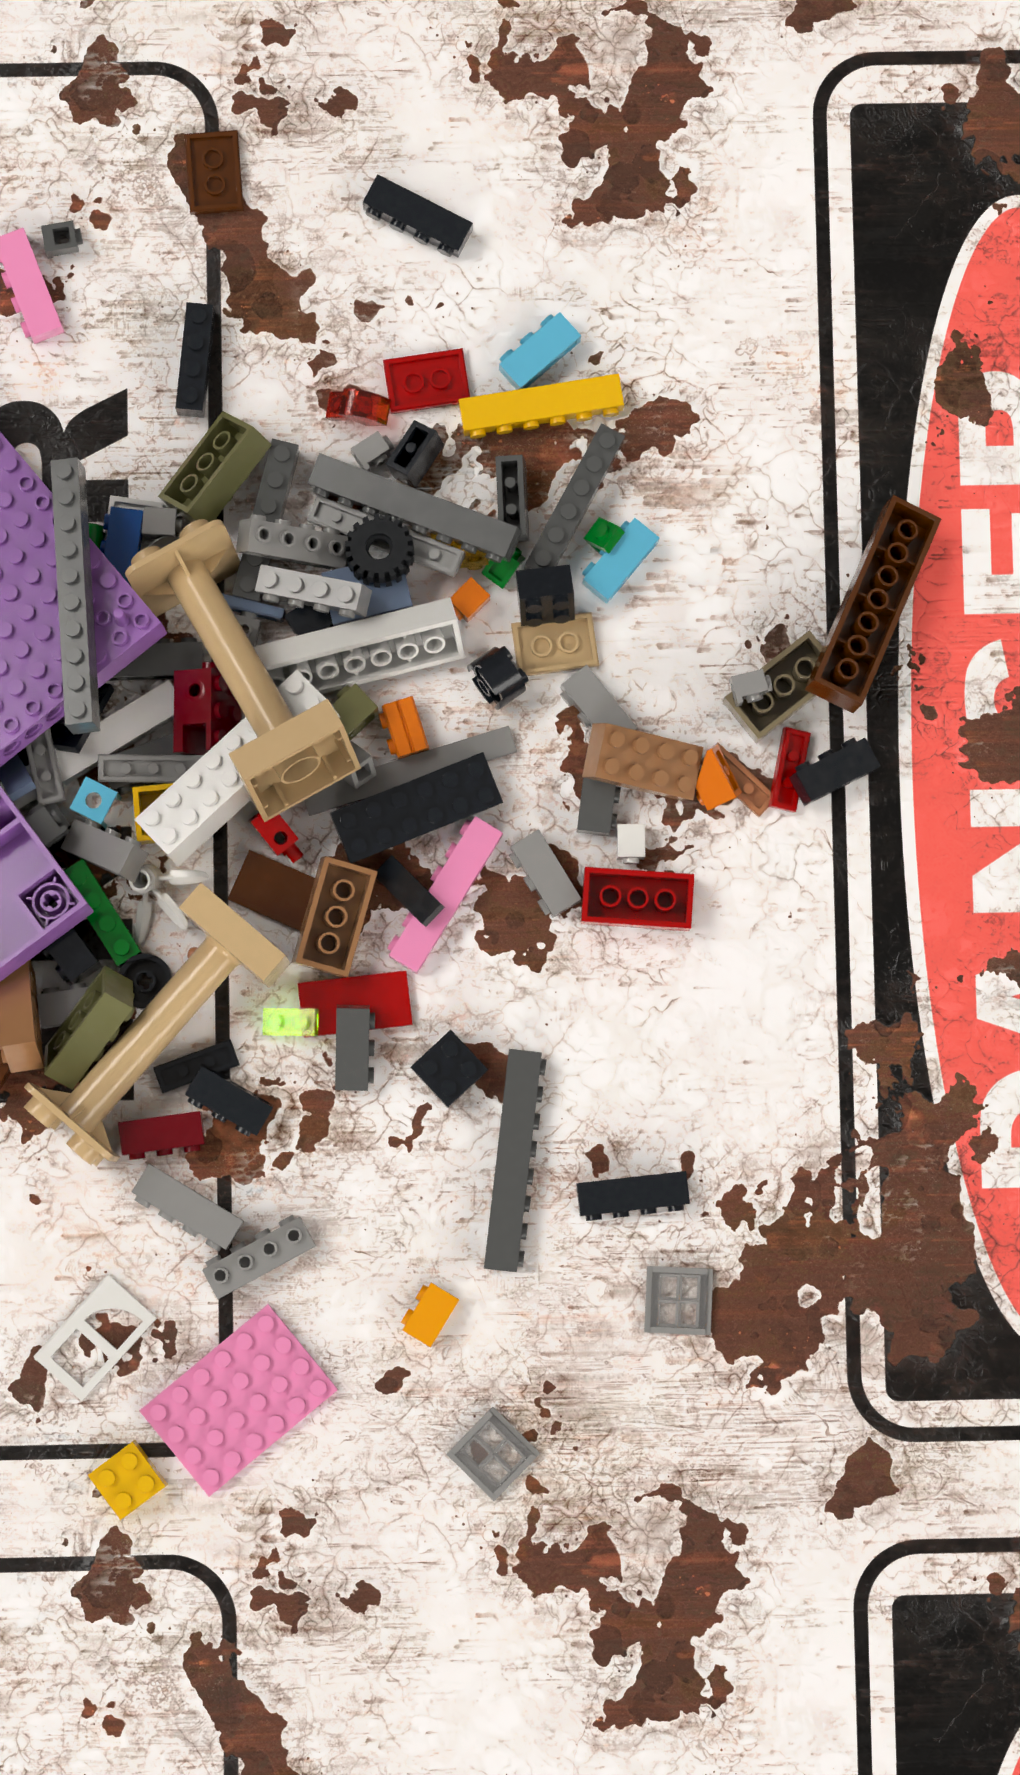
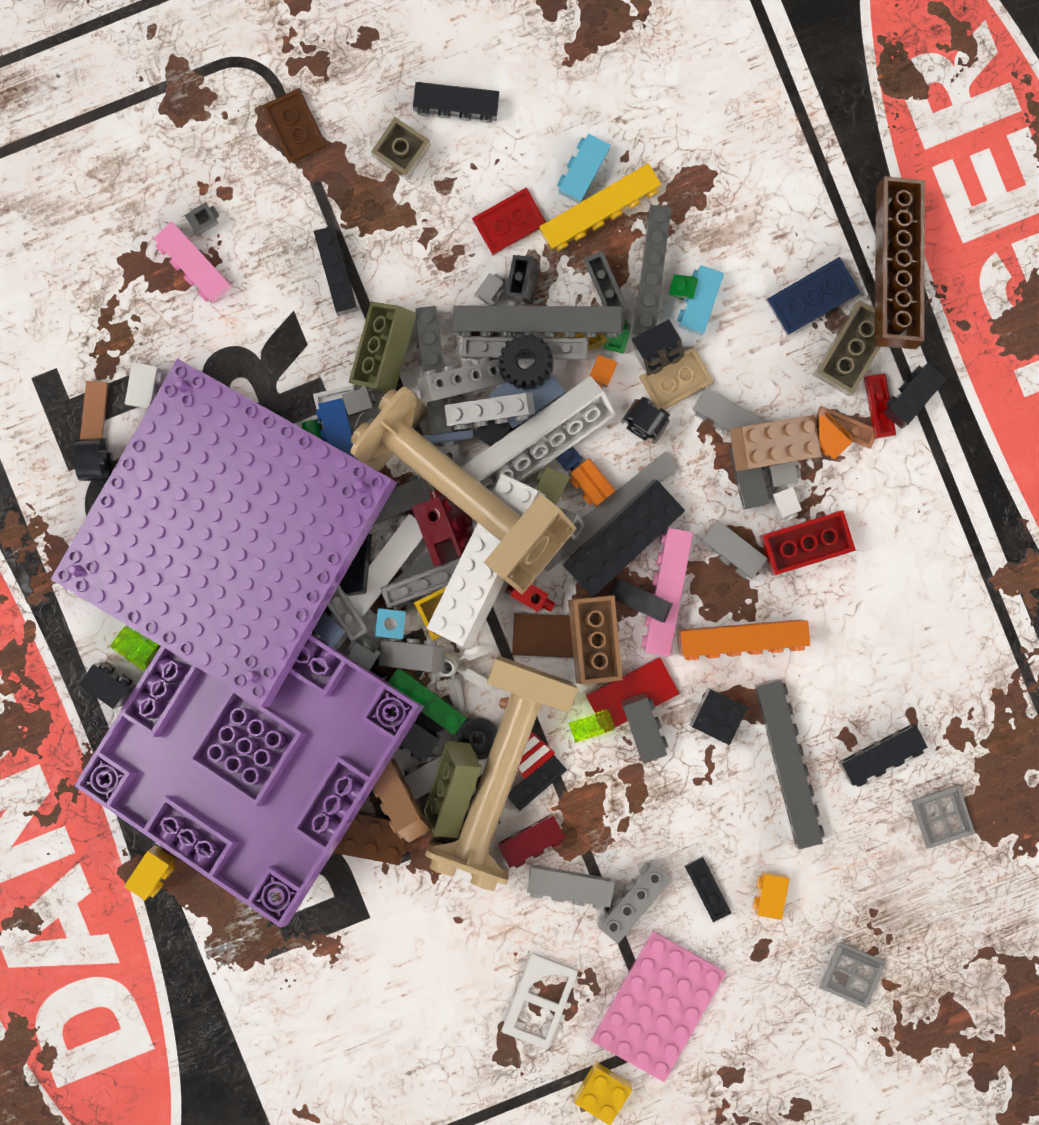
camera: 15 degrees left, 5 degrees up
brick [50,457,100,734] -> none
black brick [185,1064,273,1137] -> none
clear red brick [326,388,391,426] -> none
light grey brick [729,669,773,707] -> none
none -> dark tan brick [371,117,431,181]
none -> torso [518,731,555,779]
none -> dark blue bracket [555,446,583,472]
none -> orange brick [677,619,810,660]
none -> black tile [684,856,731,922]
none -> dark blue plate [766,256,861,336]
none -> light grey brick [767,461,801,488]

